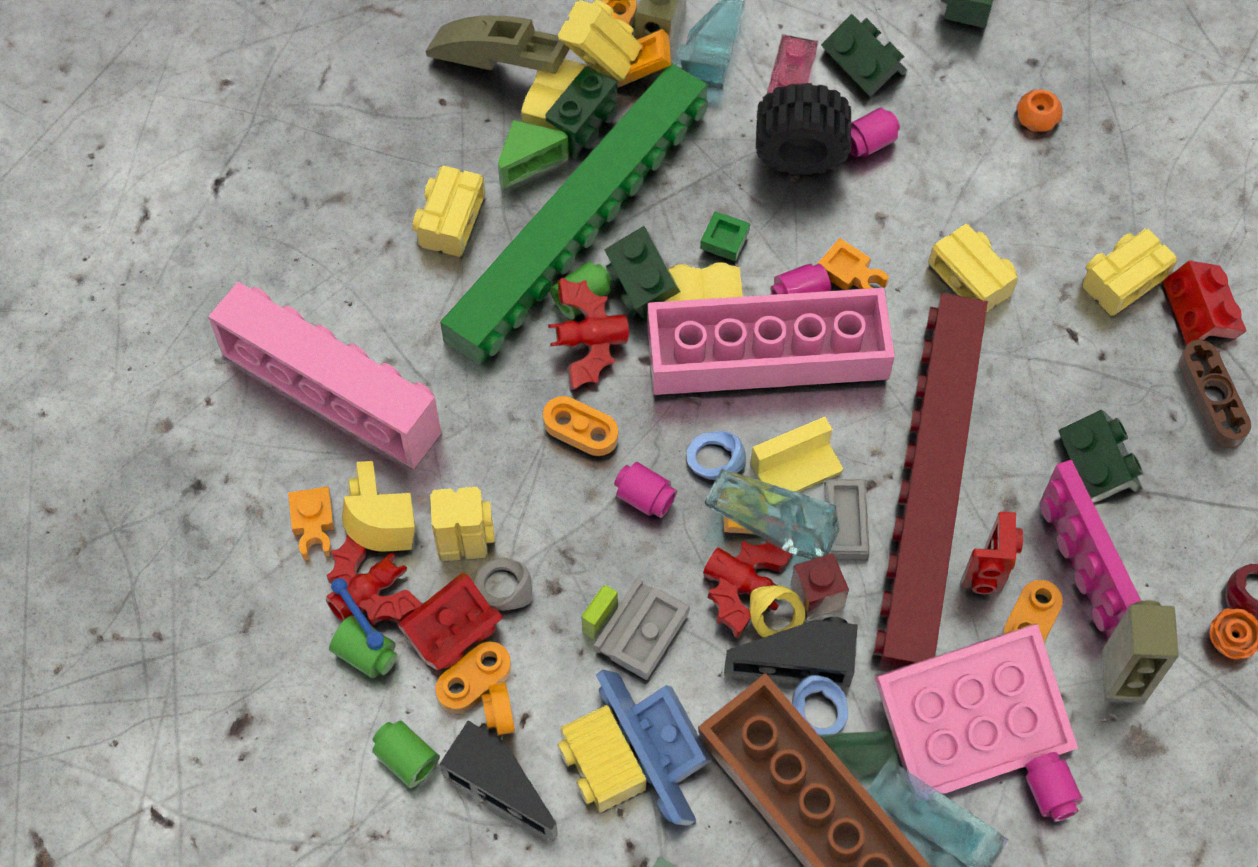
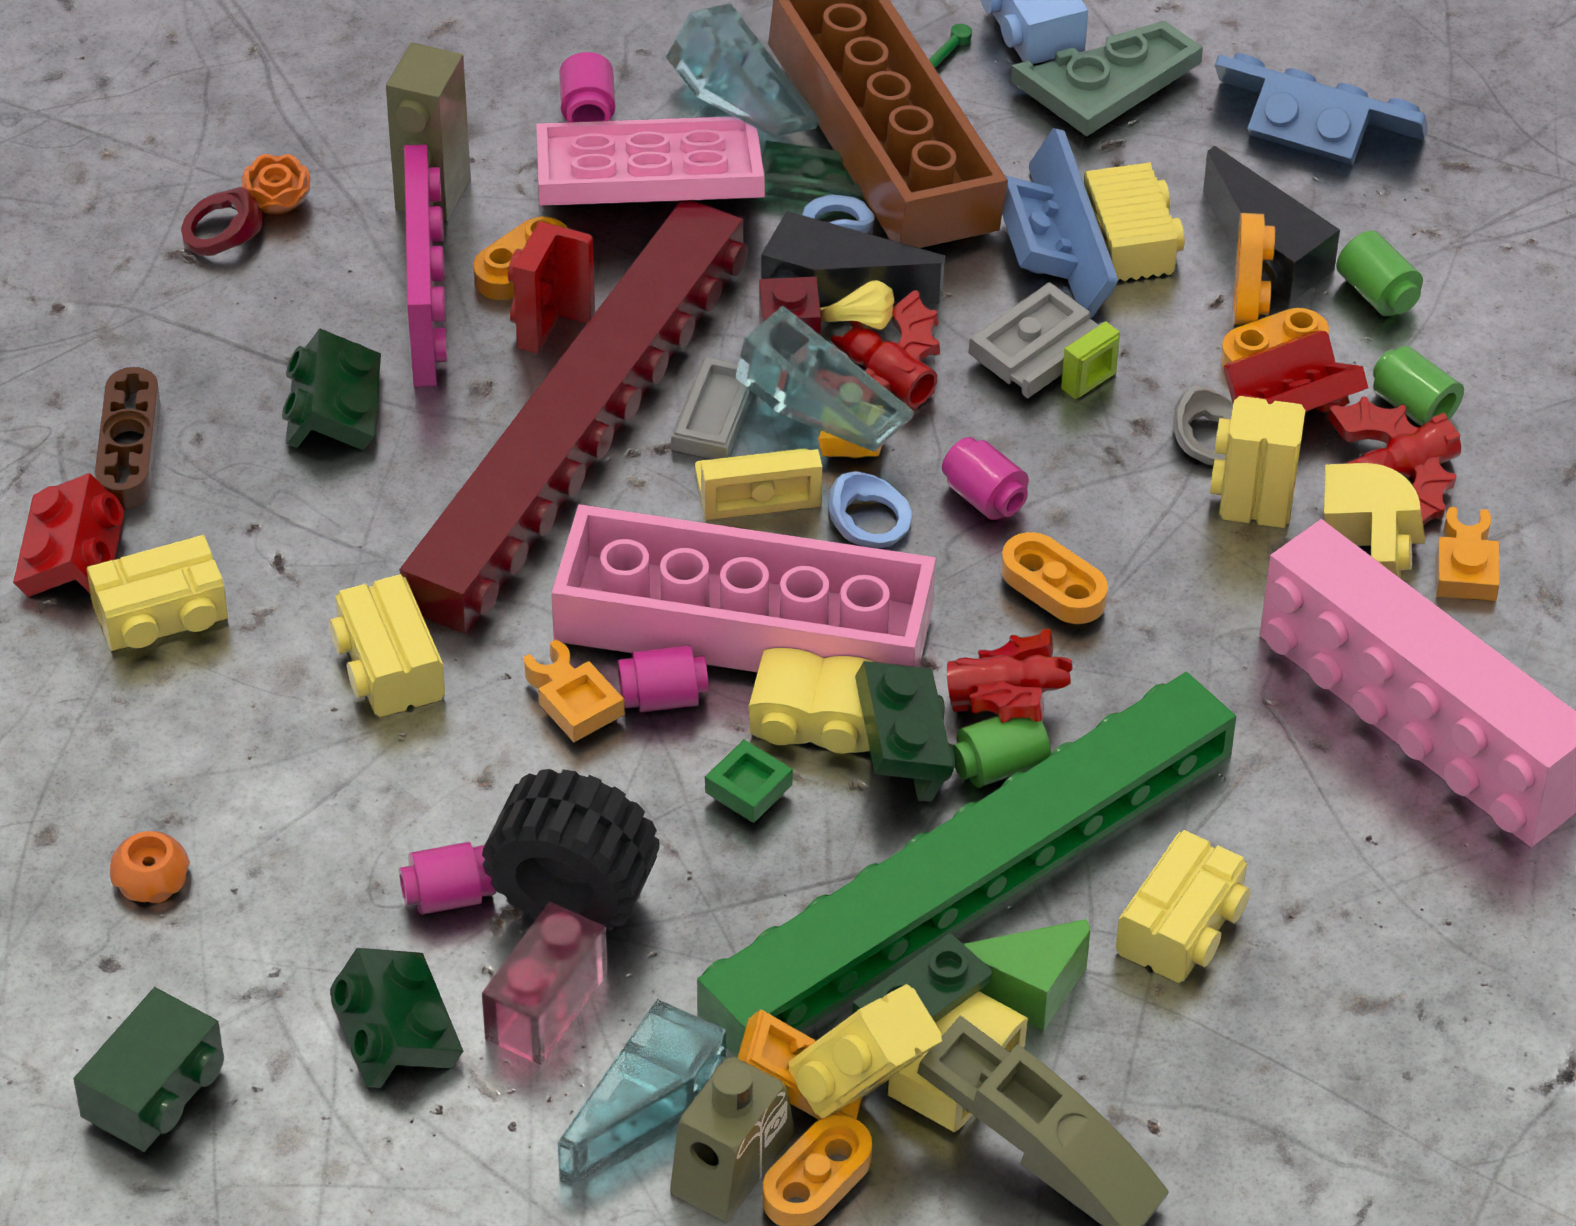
camera: 165 degrees left, 15 degrees down
blue hinge [331,578,384,650] -> none

